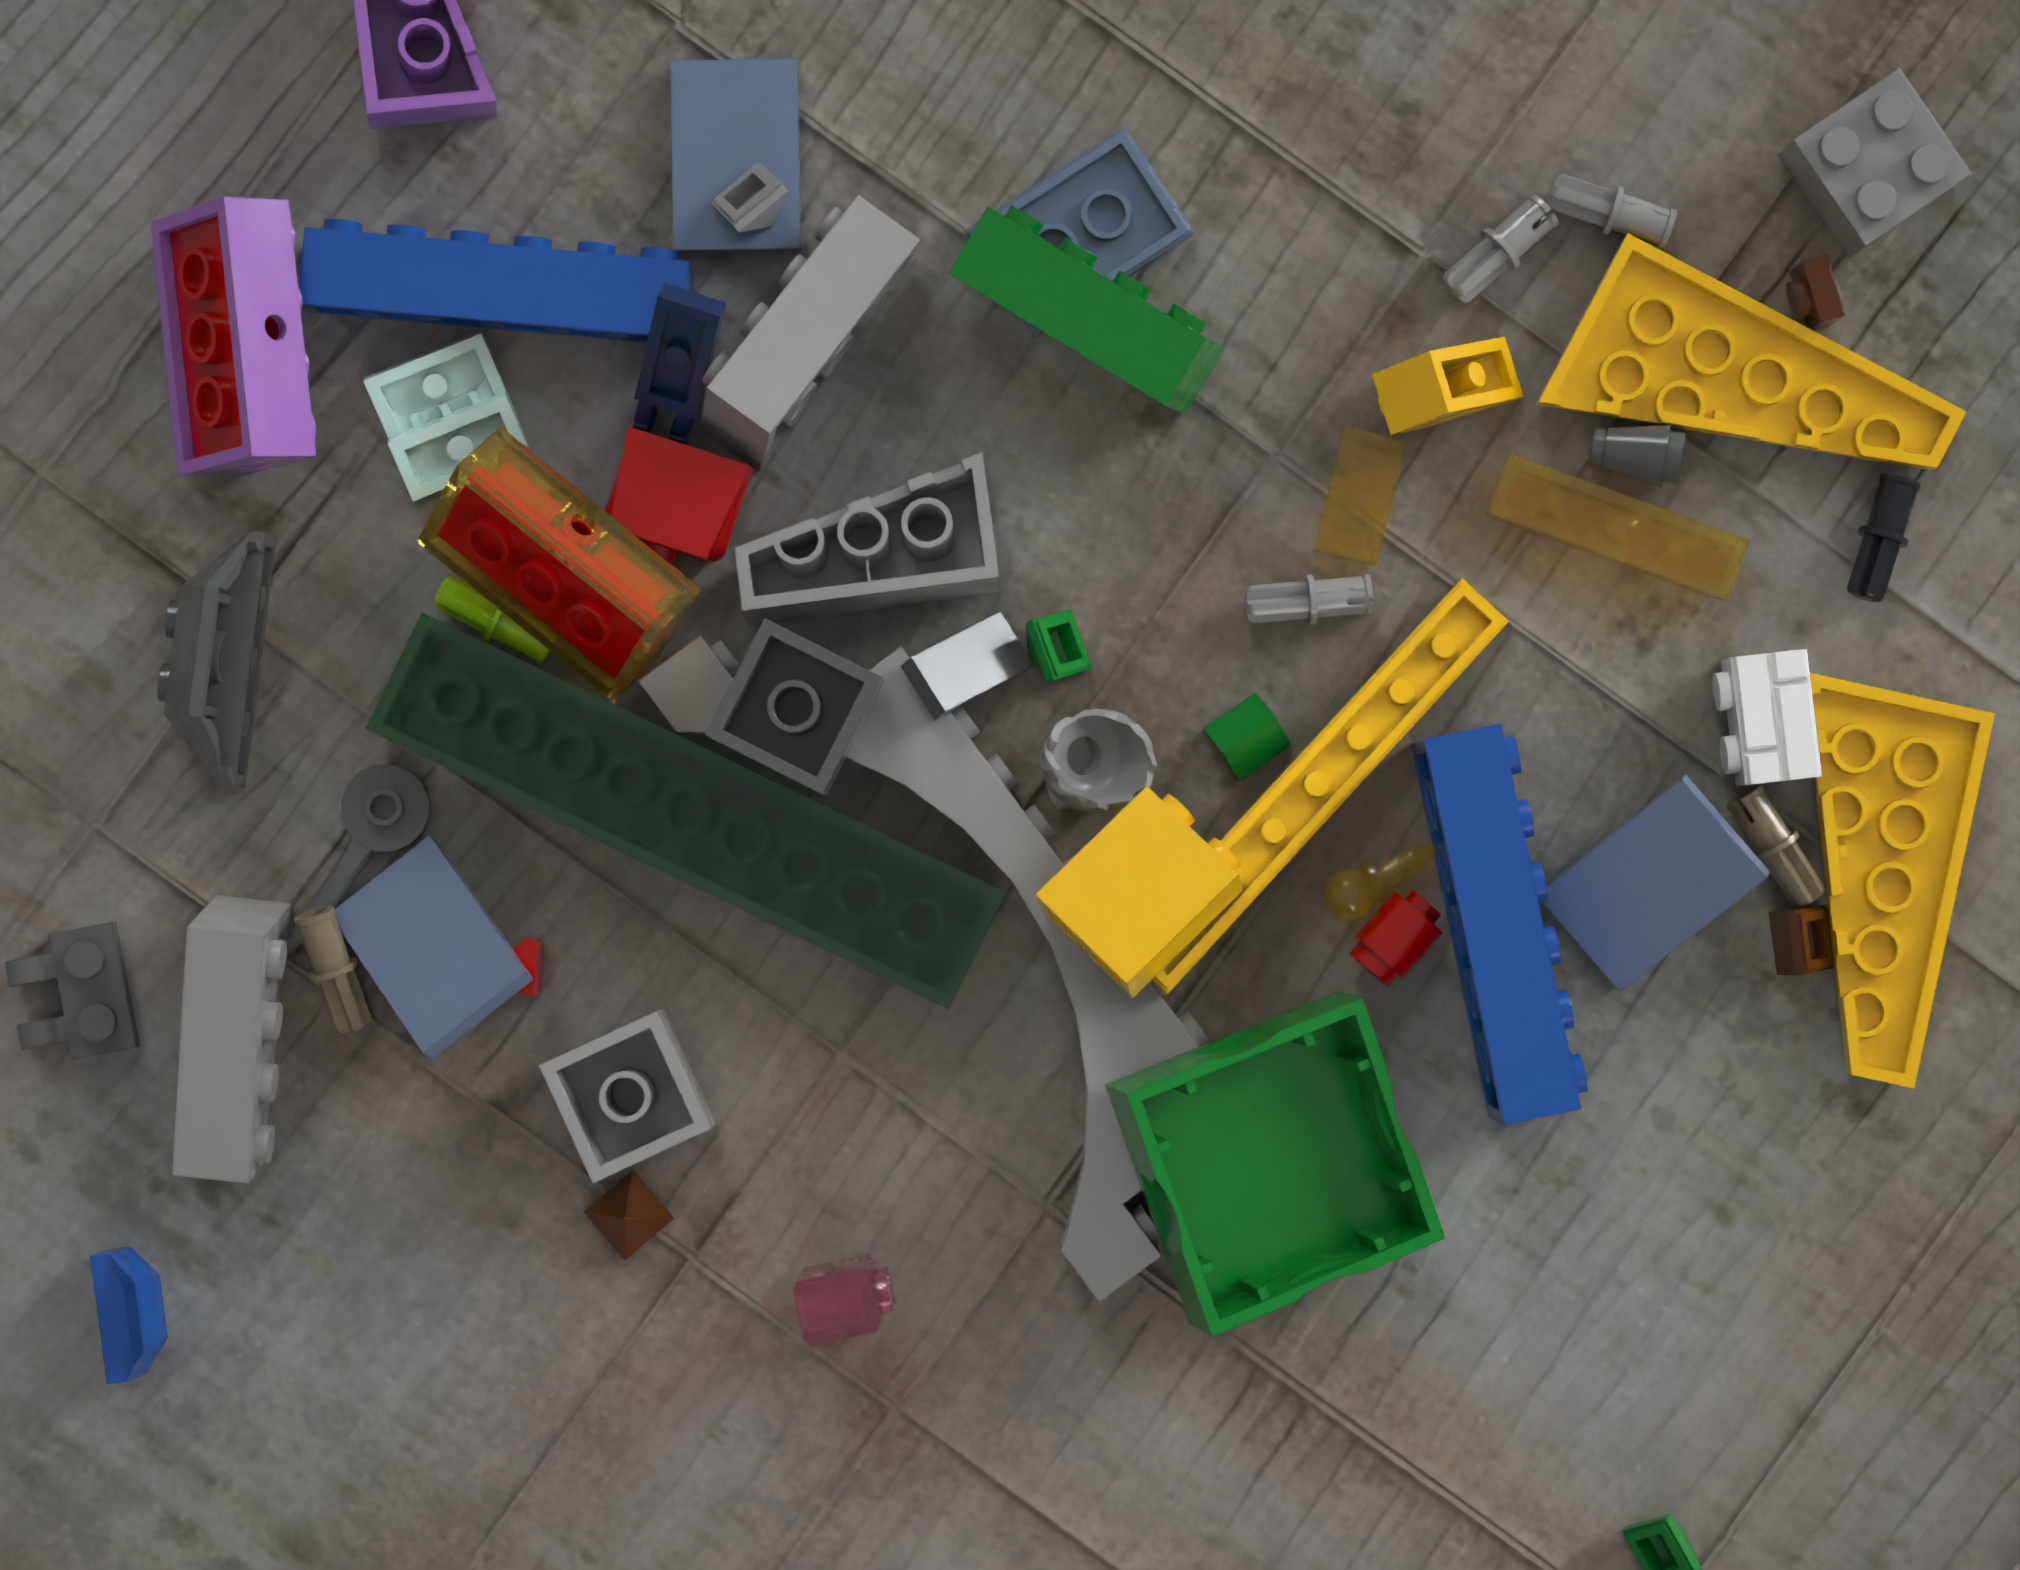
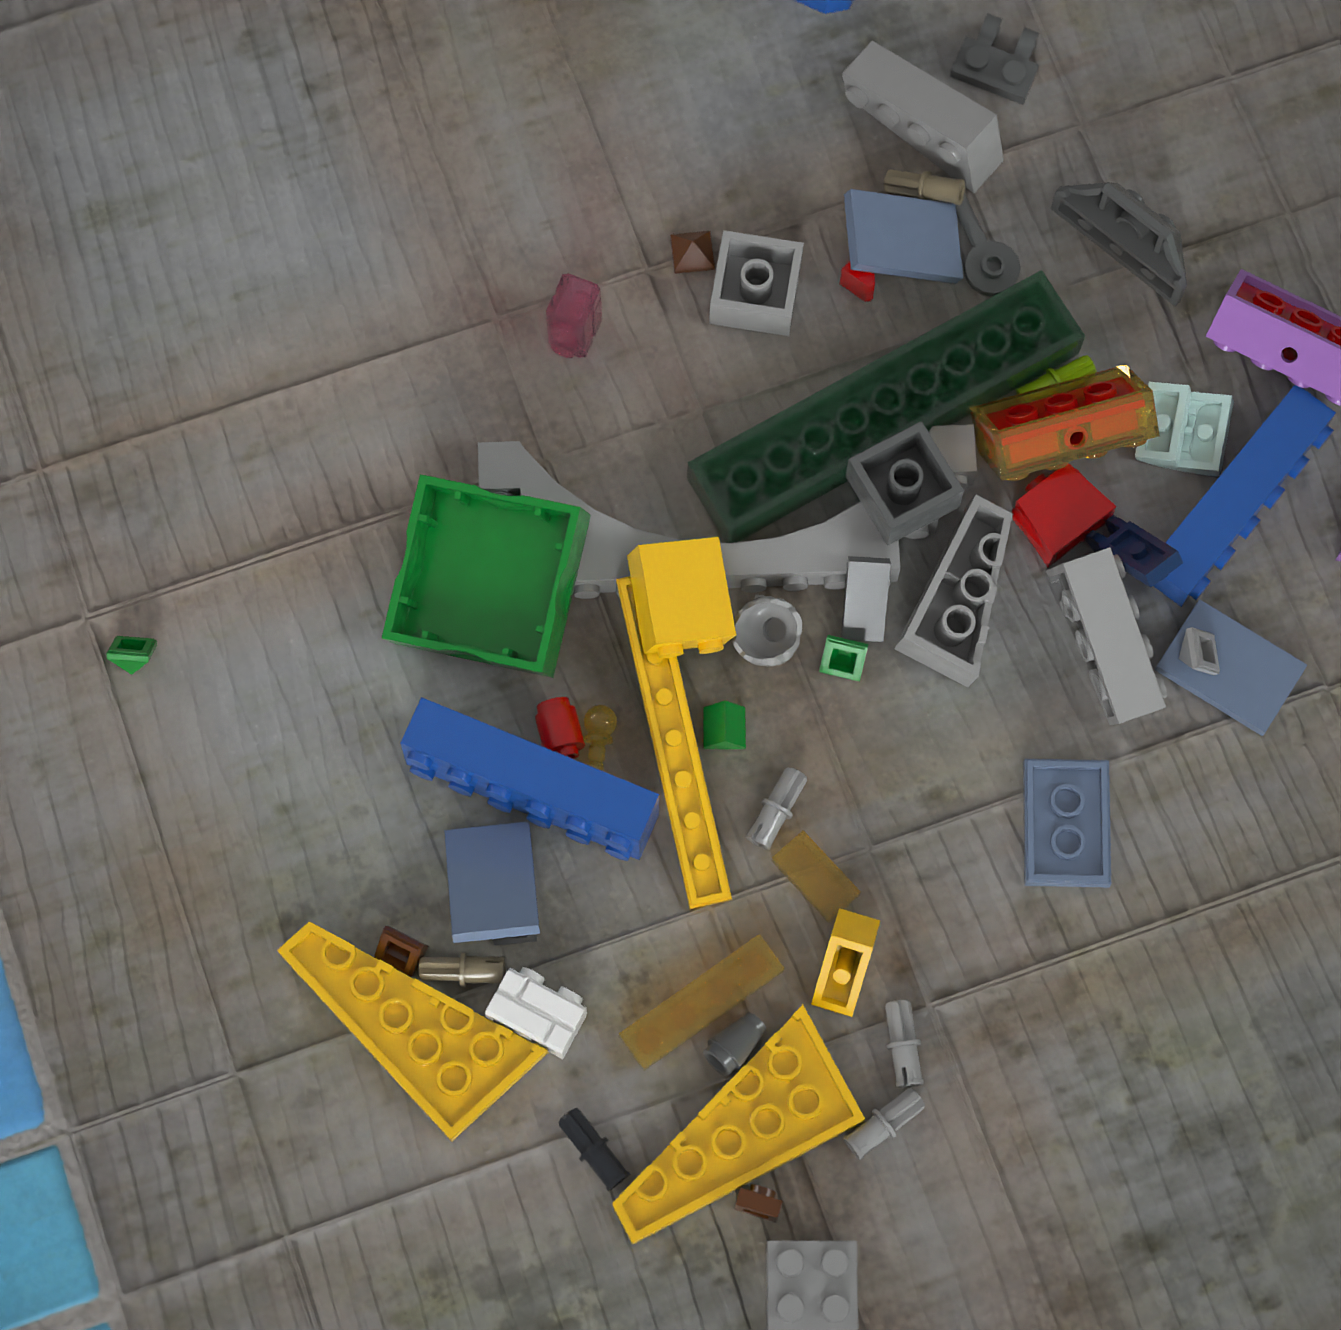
camera: 120 degrees right, 15 degrees down
green wedge [948,205,1225,414] -> none

